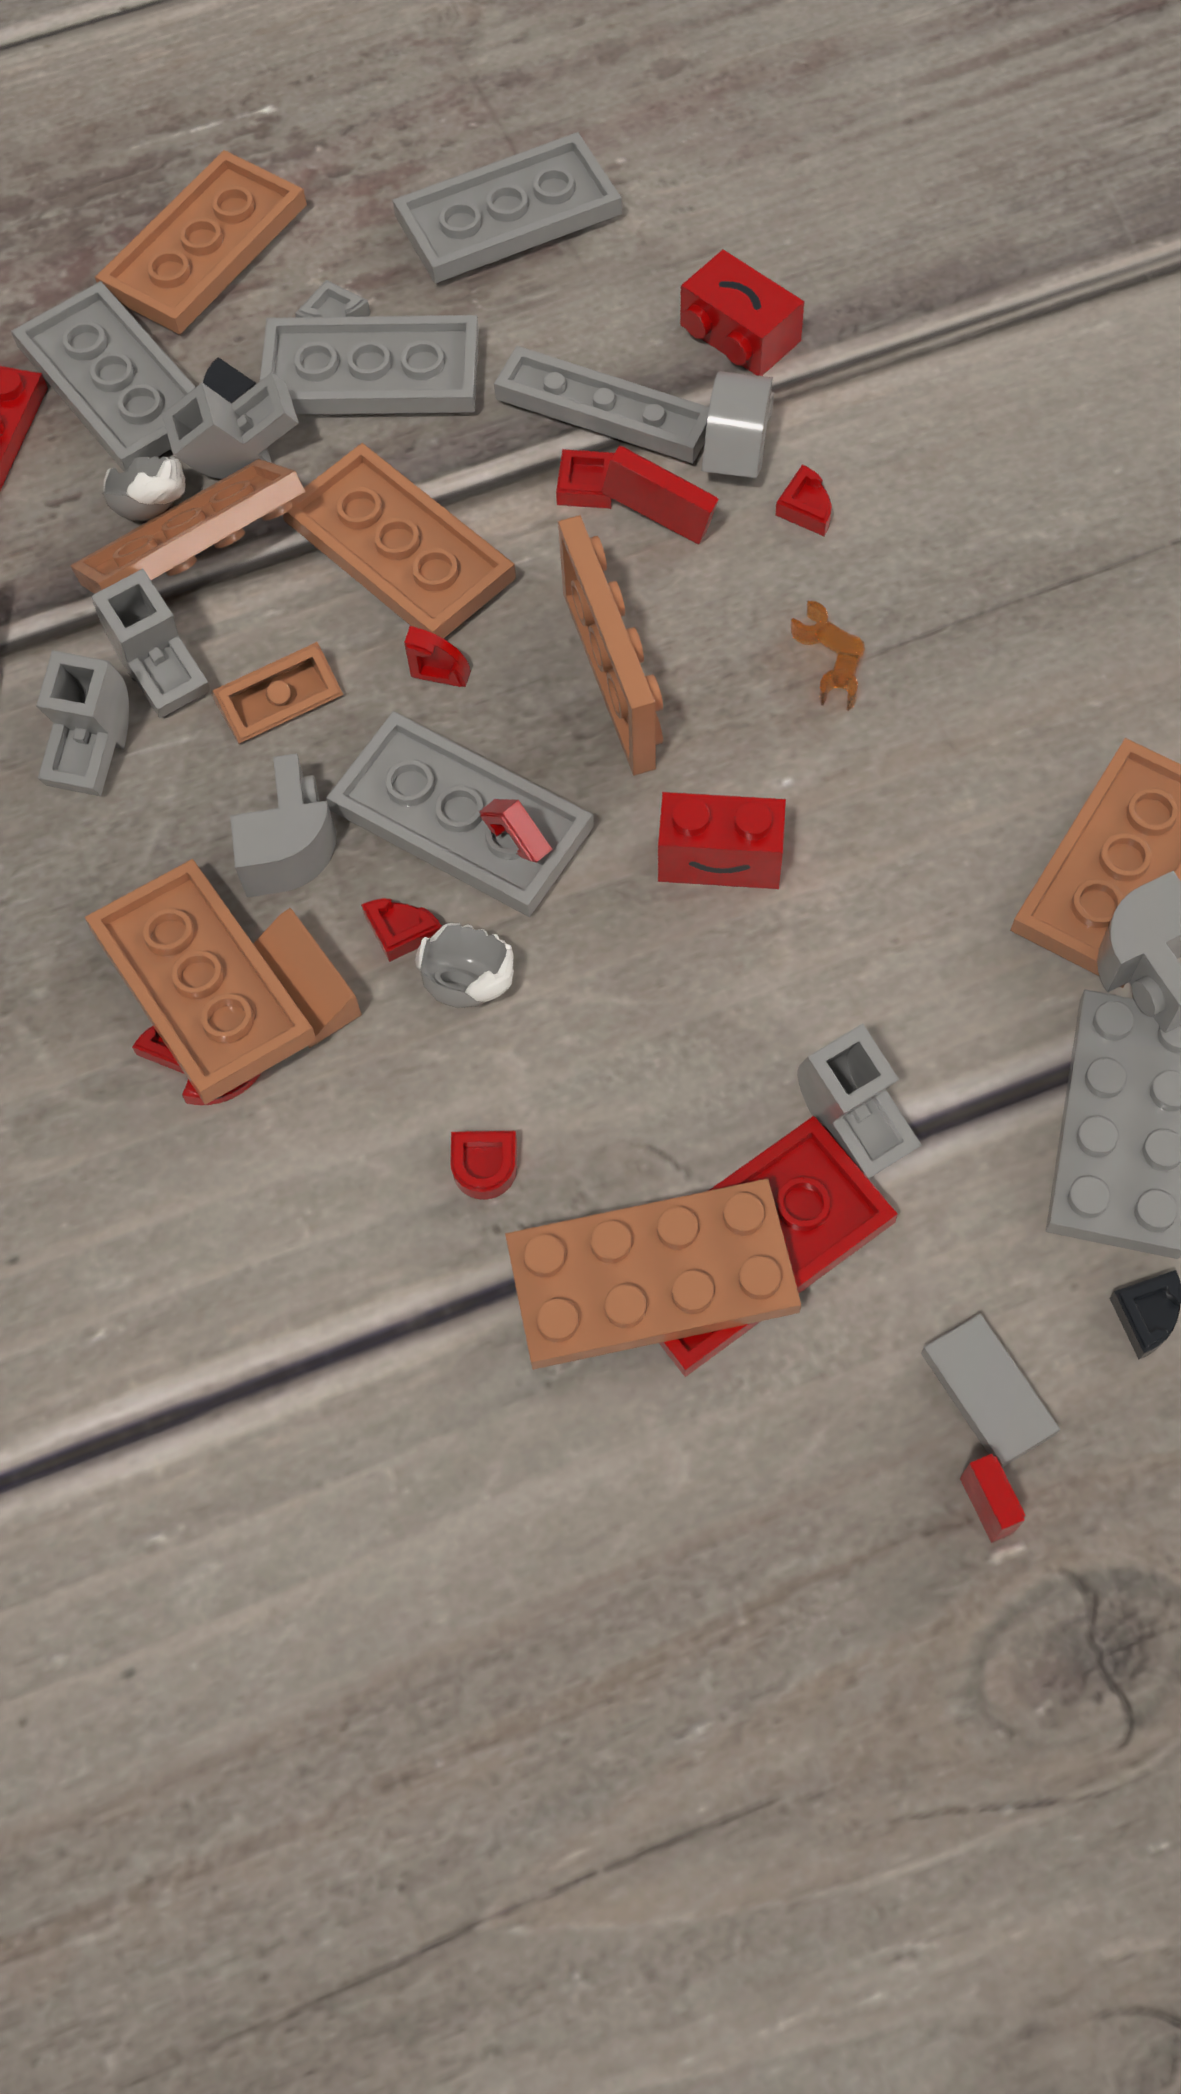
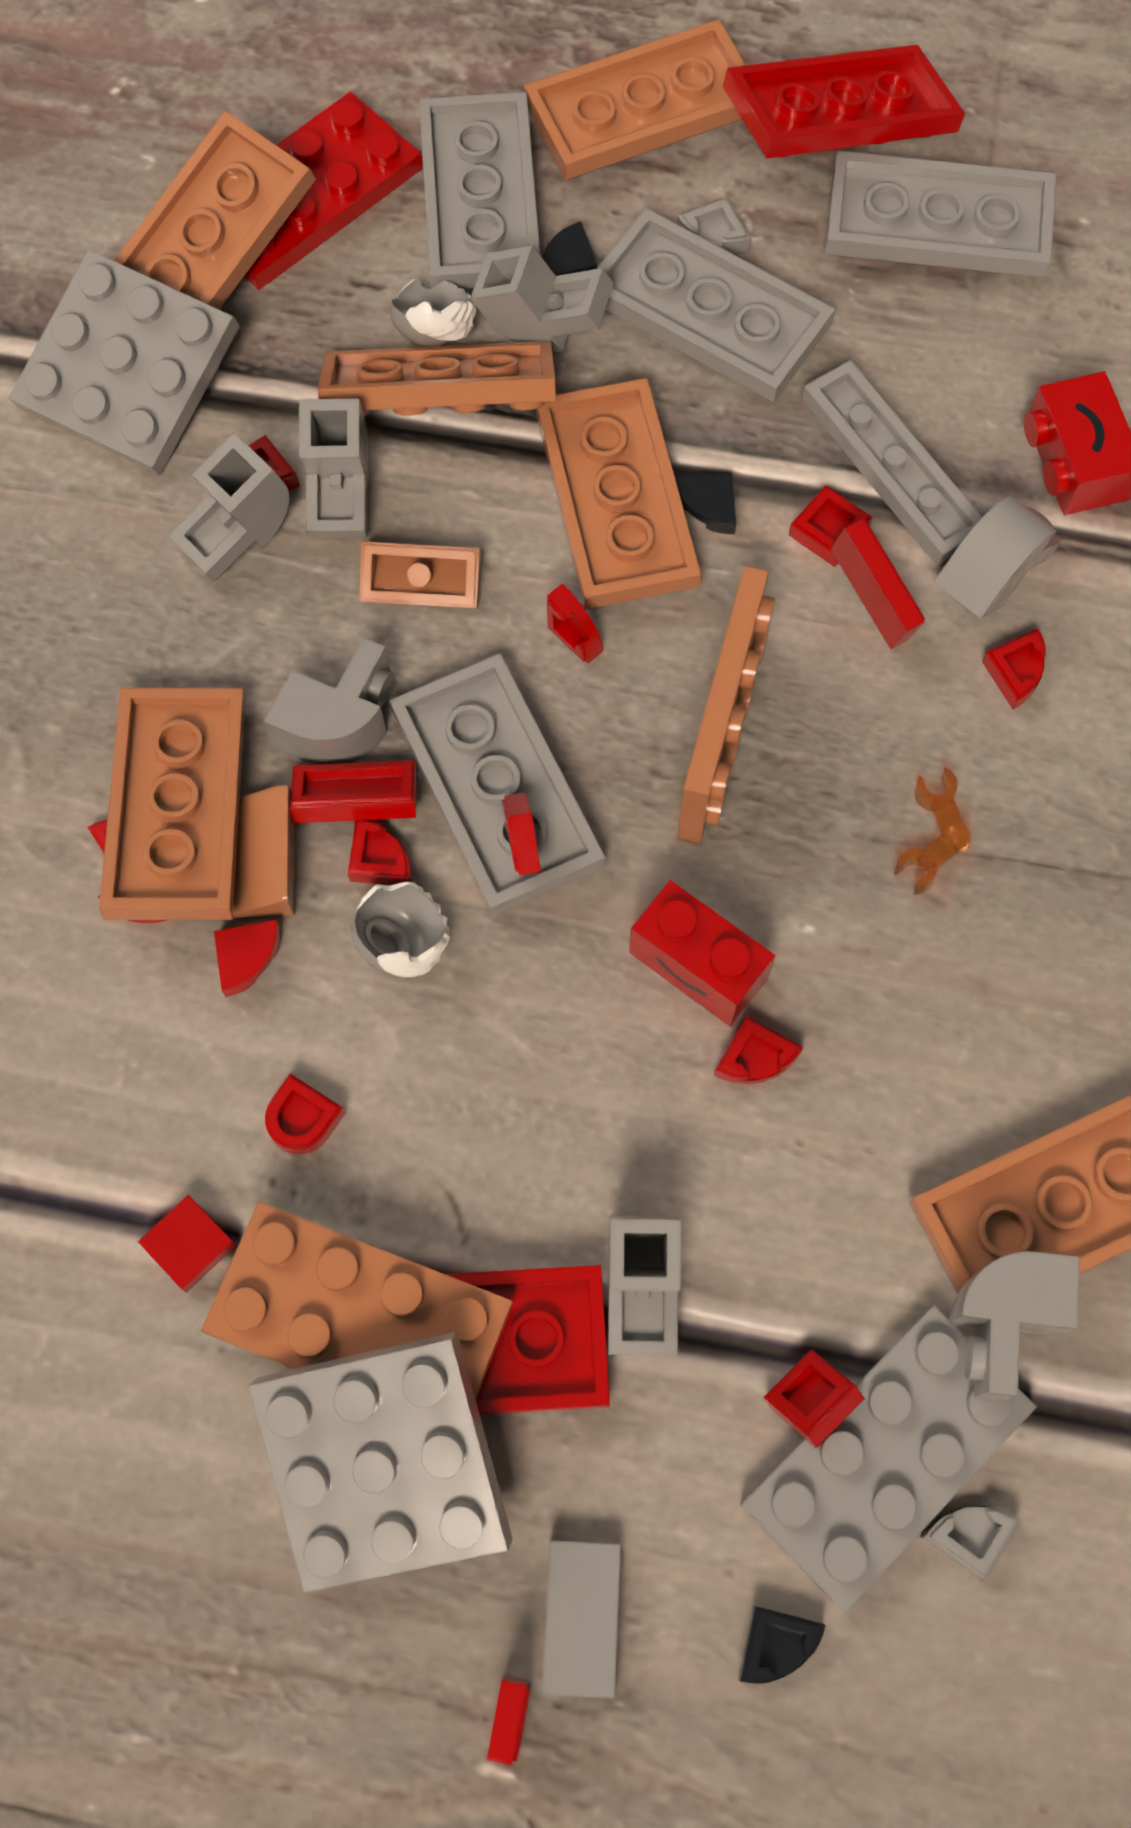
camera: 30 degrees right, 5 degrees up
none -> red tile [138,1194,237,1293]
none -> red tile [214,920,281,997]
none -> light grey plate [248,1331,513,1593]
none -> red tile [289,760,418,823]
none -> black tile [675,473,736,534]
none -> red tile [714,1016,804,1084]
none -> red plate [723,44,965,159]
none -> red tile [763,1349,865,1448]

